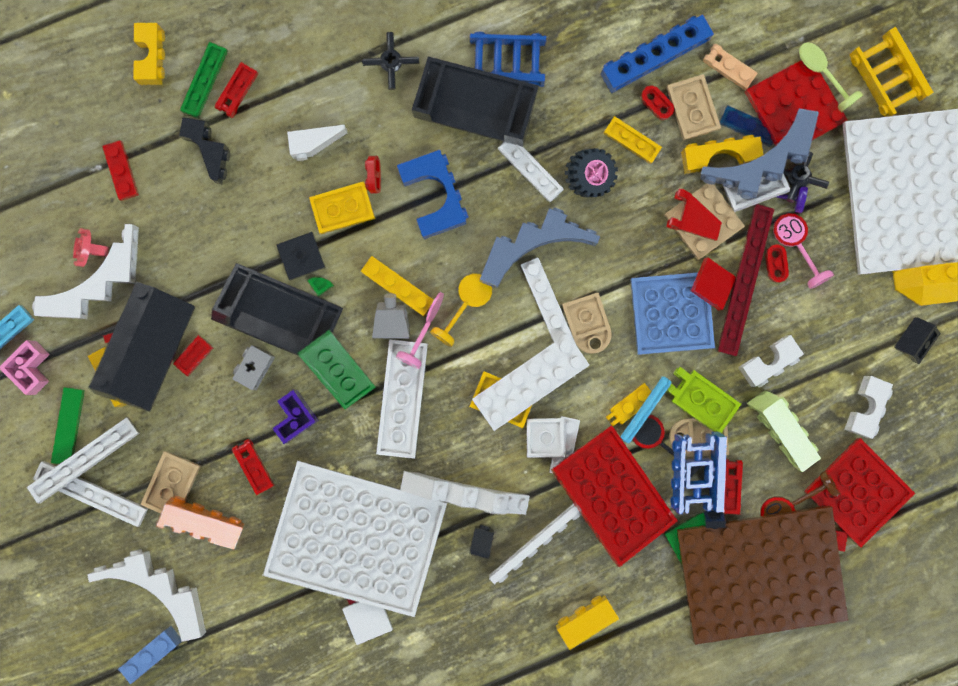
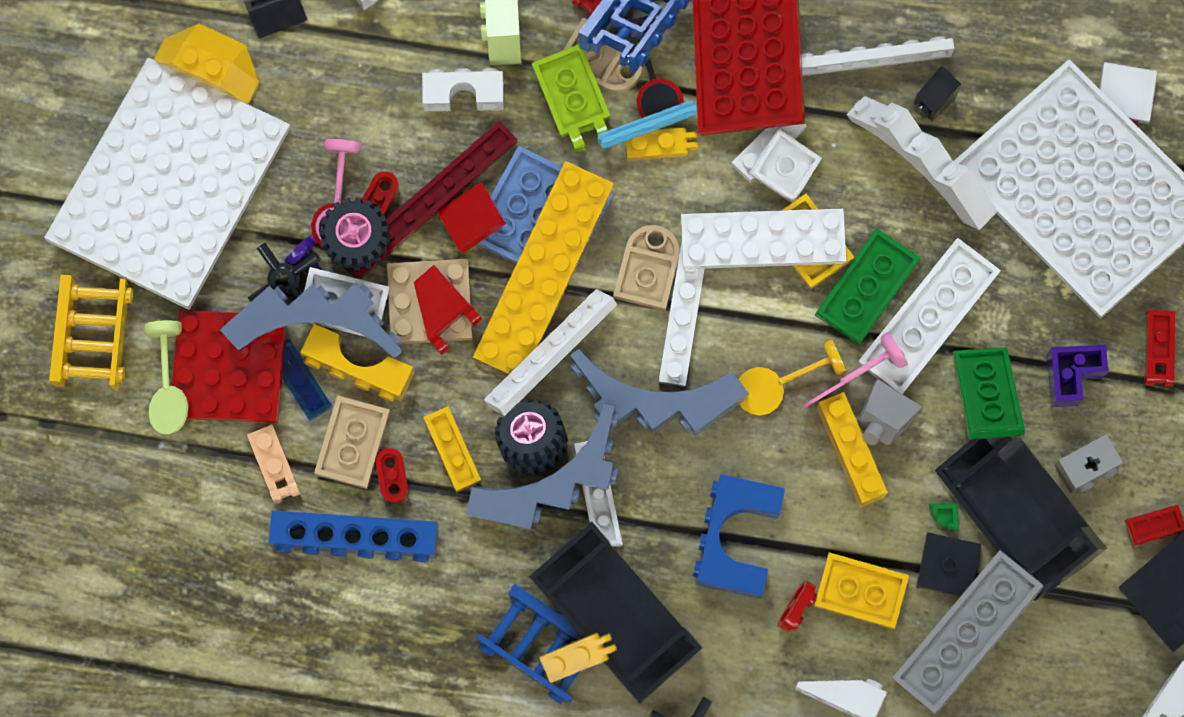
camera: 150 degrees left, 10 degrees down
none -> black wheel [320,198,390,271]
none -> sand blue arch [466,403,619,529]
none -> yellow plate [473,161,615,374]
none -> white plate [484,289,617,416]
none -> yellow hinge [539,633,616,683]
none -> green tile [815,228,921,346]
none -> light grey plate [892,551,1044,715]

